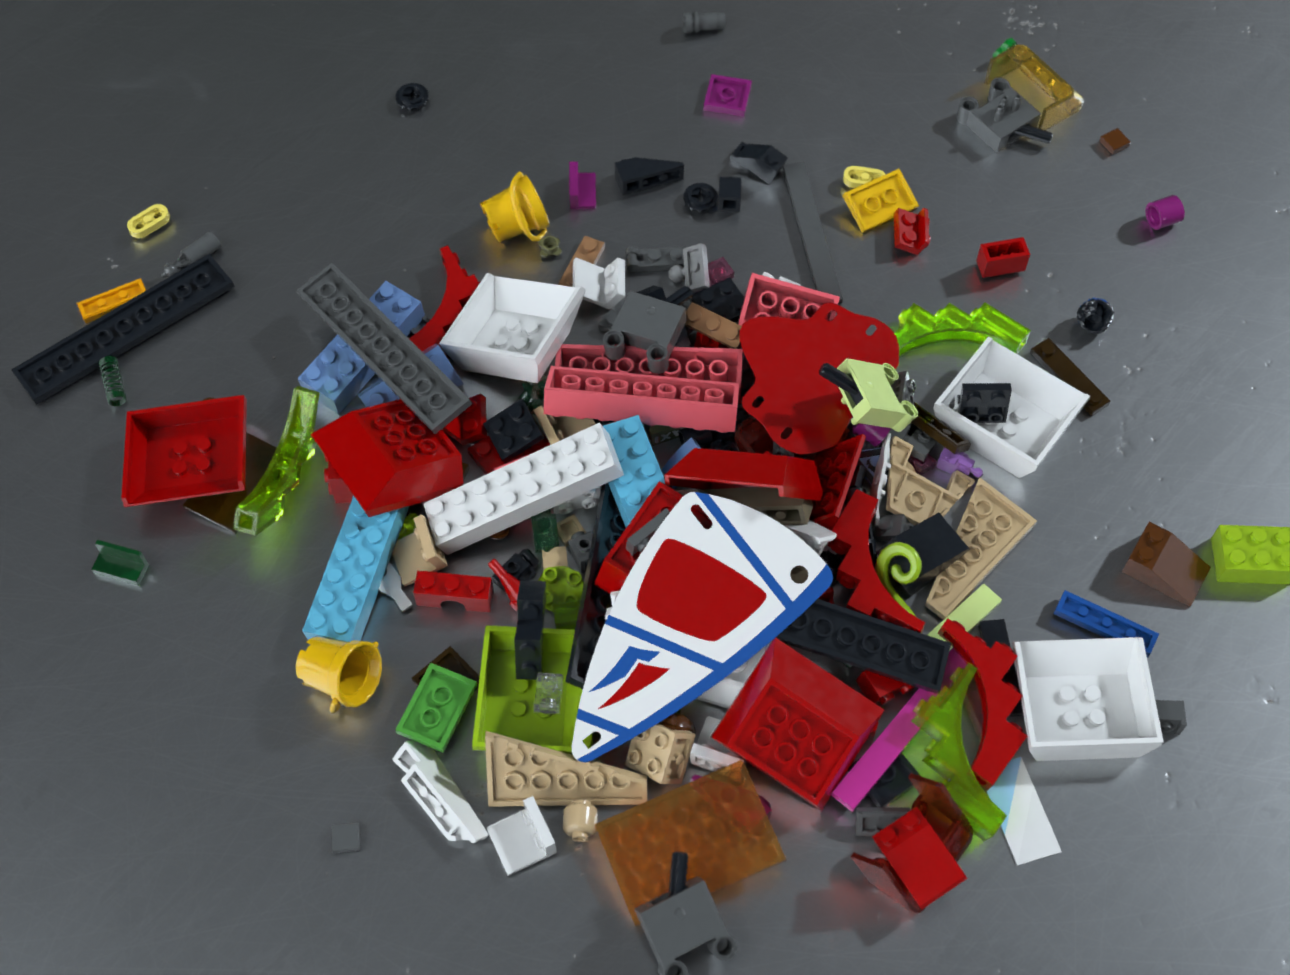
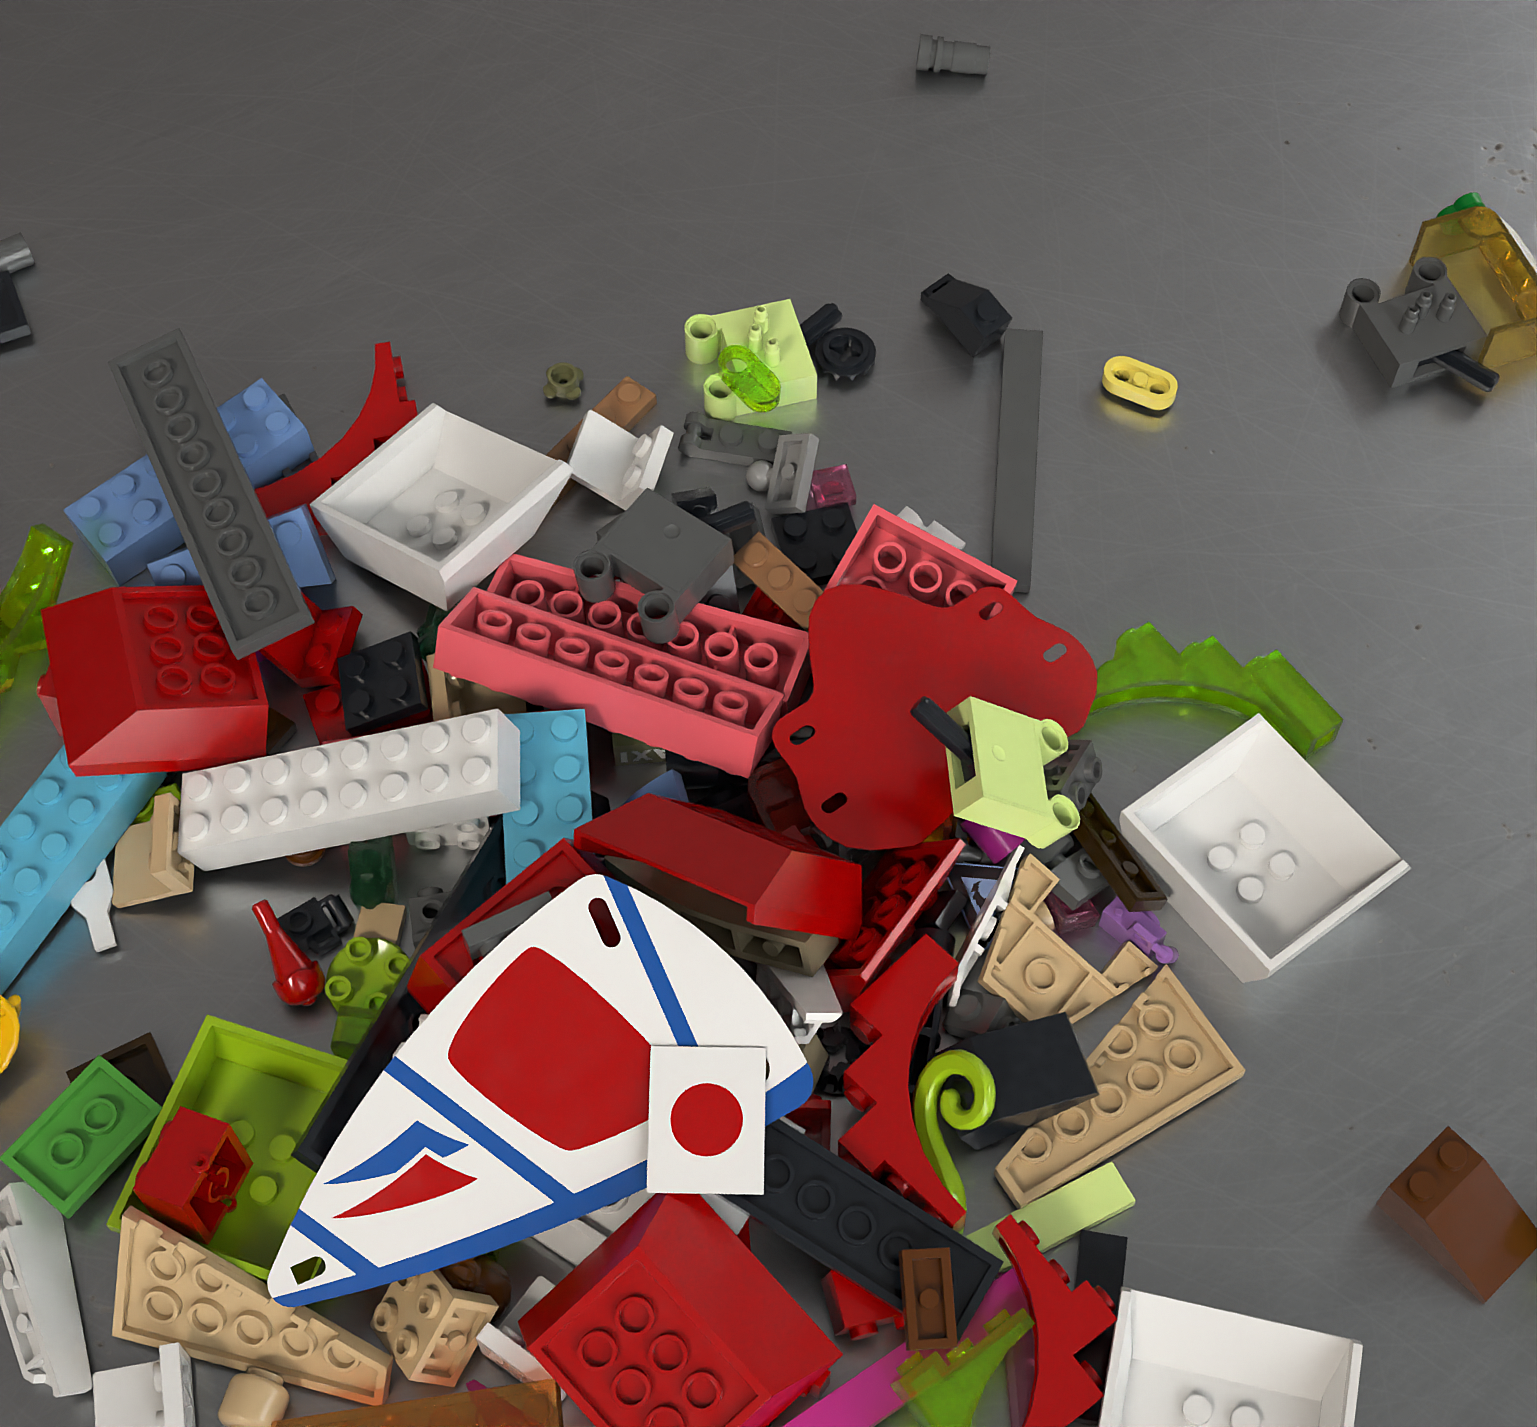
camera: 15 degrees right, 0 degrees up
black gear [395,83,429,111] -> none
red arch [413,570,494,613] -> none
yellow piece [480,171,550,243] -> none
black arch [514,580,546,680] -> none
clear bracket [534,673,563,714] -> none
tan tile [553,514,586,547] -> none
magenta panel [569,161,596,209] -> none
black slope [615,157,684,196] -> none
magenta tile [703,74,752,117] -> none
black brick [718,177,741,212] -> none
yellow tile [842,169,919,233] -> none
red bracket [894,208,931,255] -> none
black plate [957,383,1012,423] -> none
red brick [976,237,1030,278] -> none
dark brown plate [1030,338,1111,417] -> none
blue plate [1054,590,1159,658] -> none
black piece [1077,297,1115,334] -> none
none -> red brick [133,1106,254,1245]
none -> white sticker [646,1046,766,1195]
none -> yellowish green piece [684,299,842,422]
none -> clear neon green piece [718,345,781,413]
none -> reddish brown plate [899,1247,958,1351]

